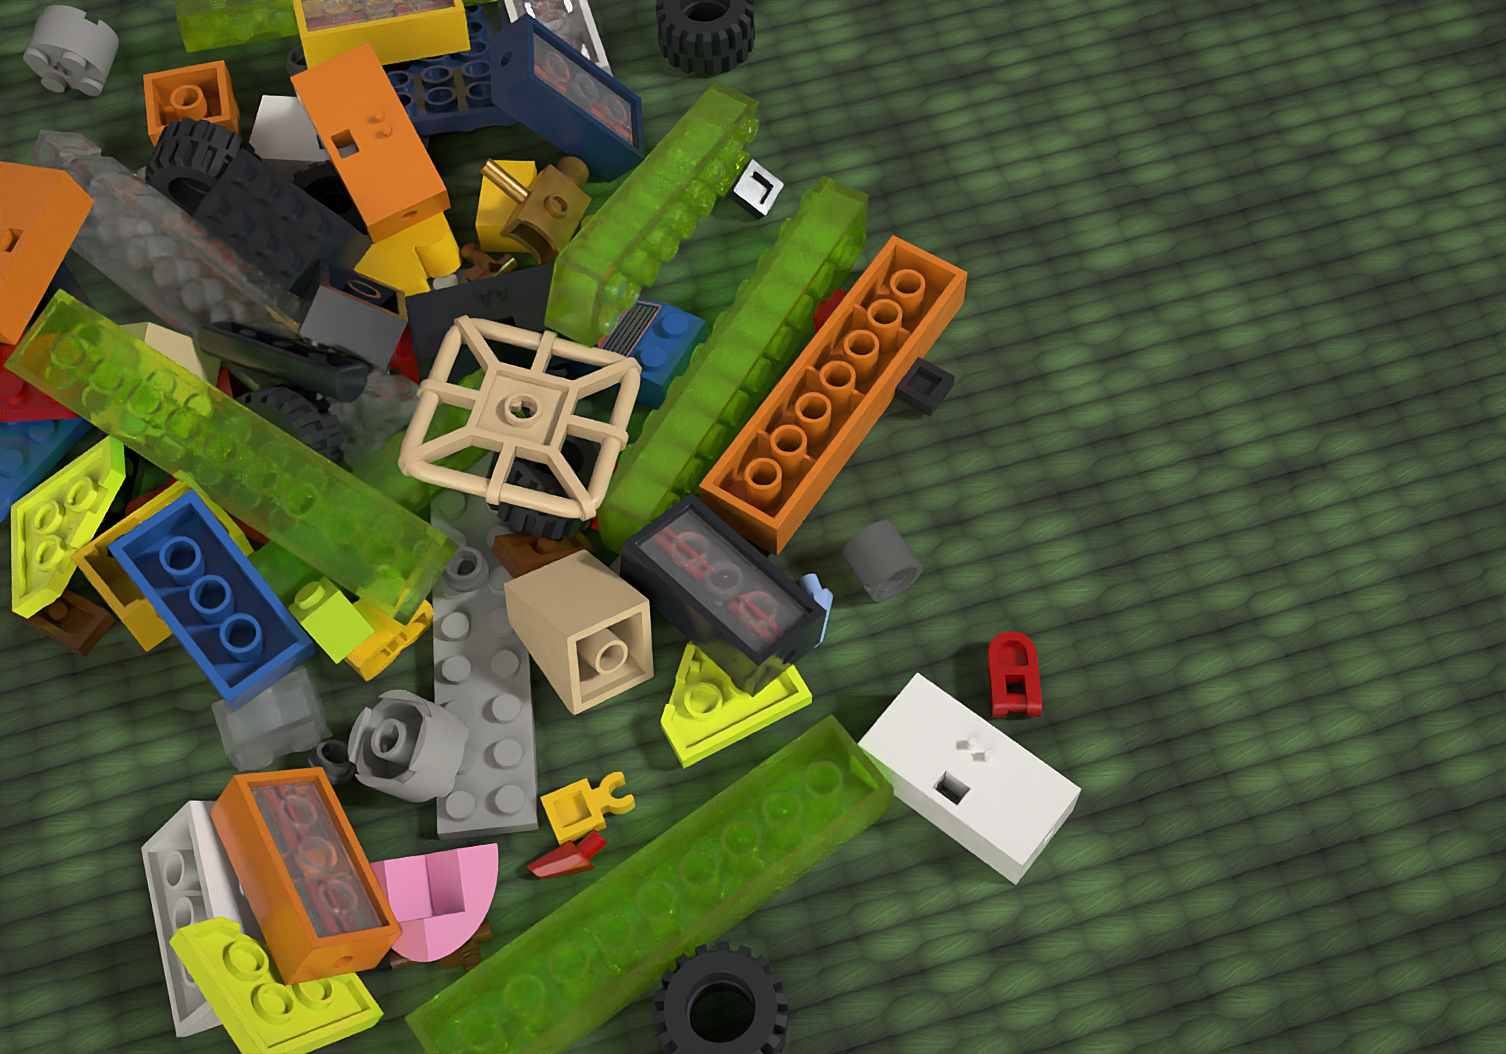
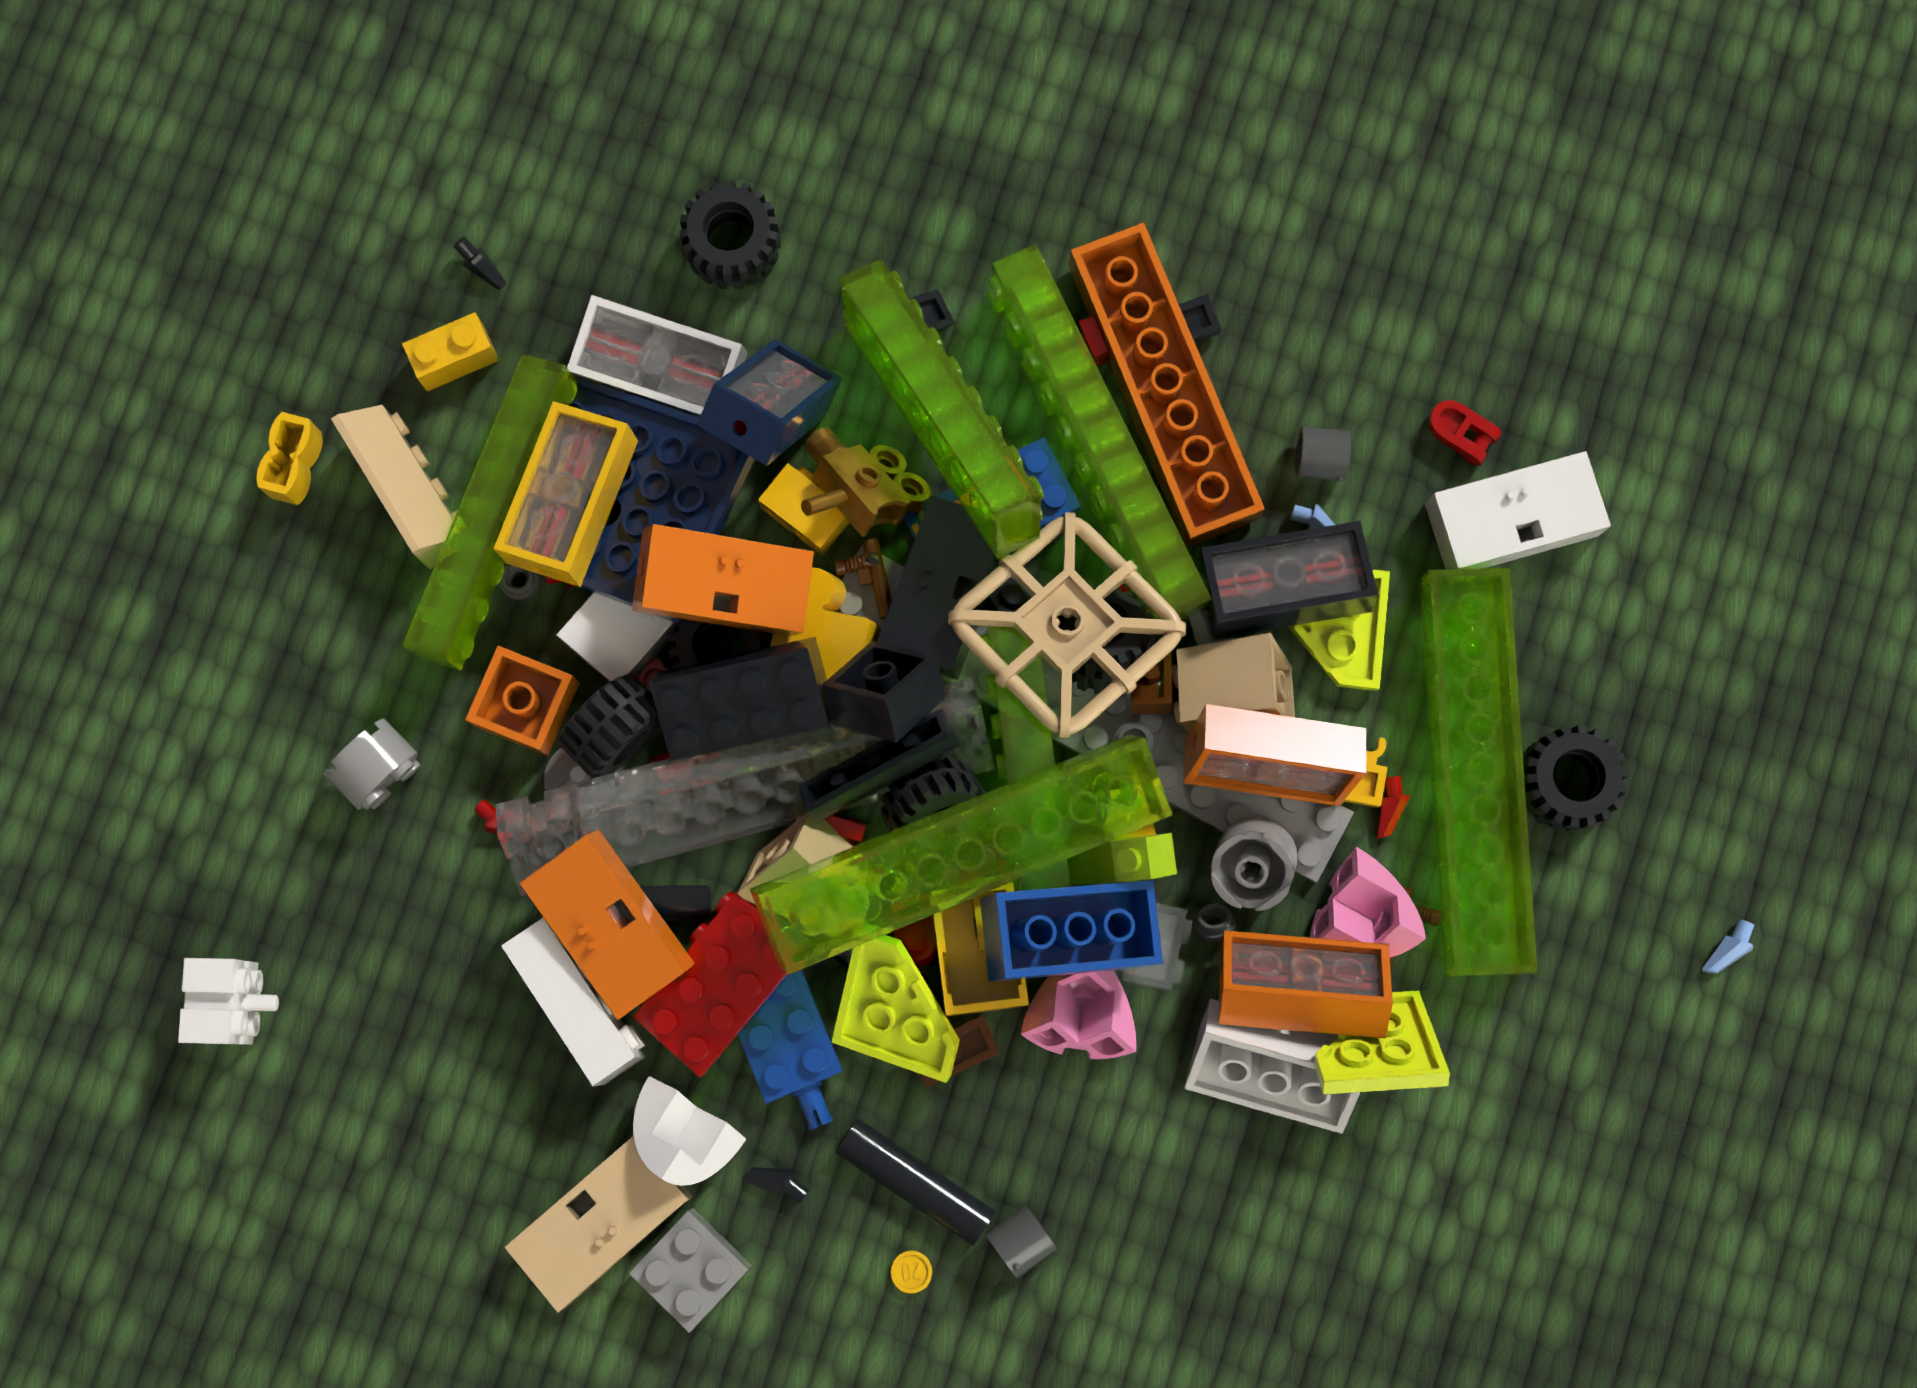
camera: 60 degrees left, 20 degrees up
none -> bright pink brick [1021,970,1136,1059]
none -> brick [1183,704,1366,807]

